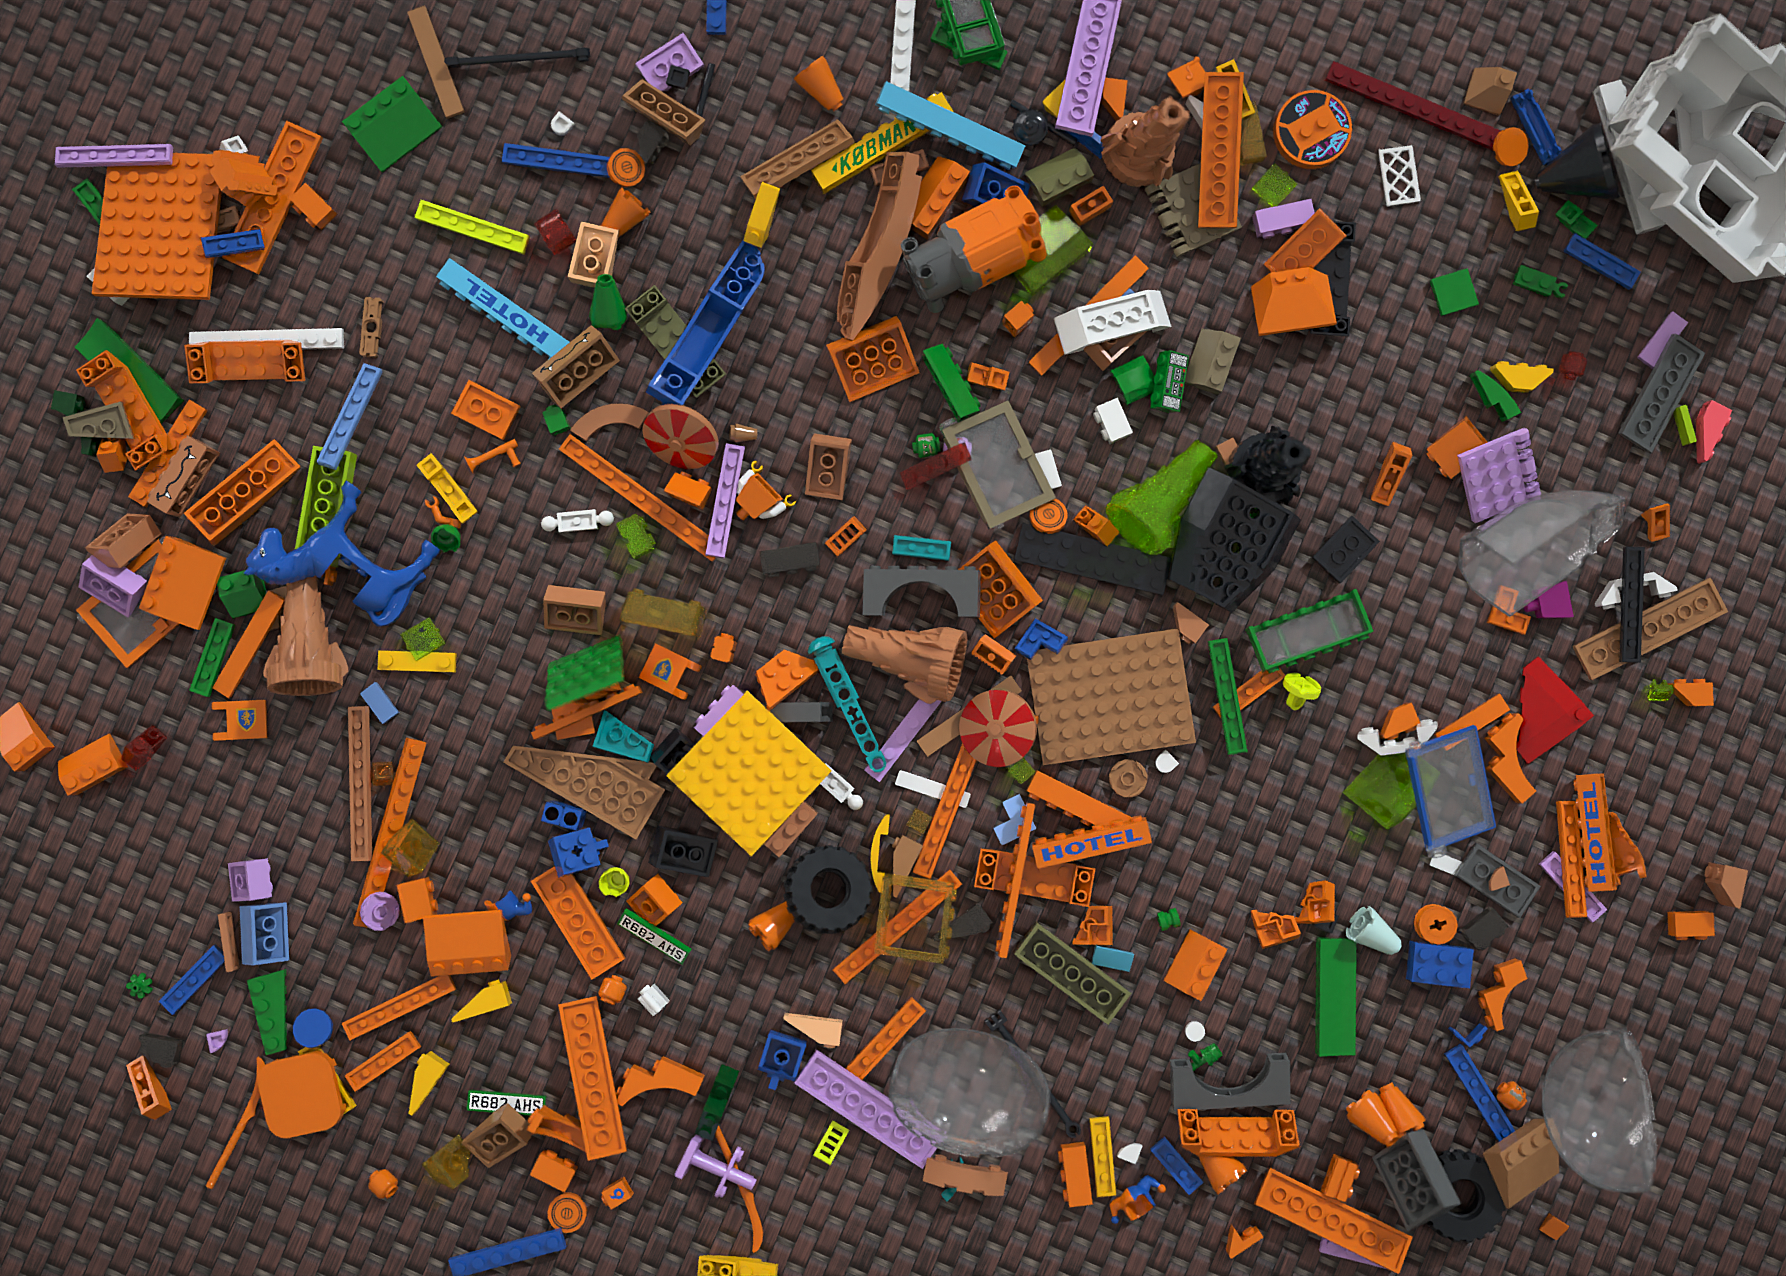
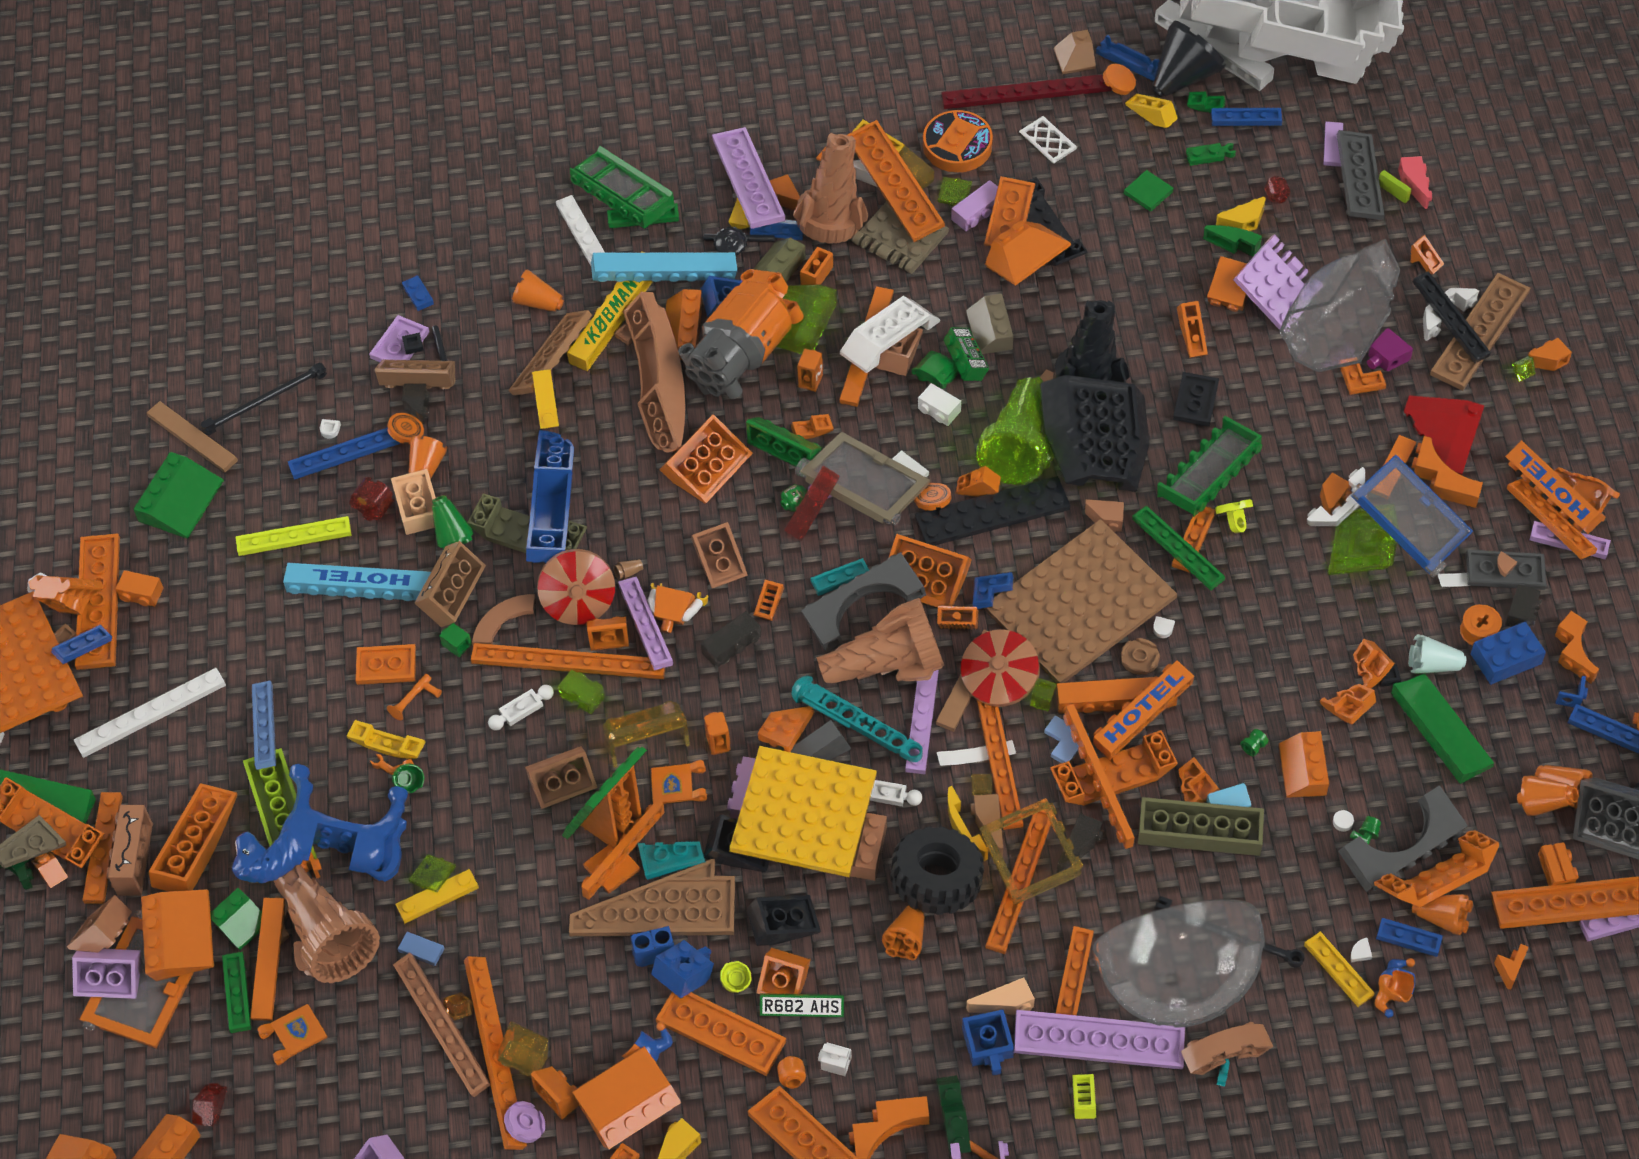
camera: 25 degrees left, 30 degrees down
orange slope [184,340,305,383] -> none
medium nougat piece [359,297,384,358] -> none
orange brick [1058,1142,1093,1207] -> none

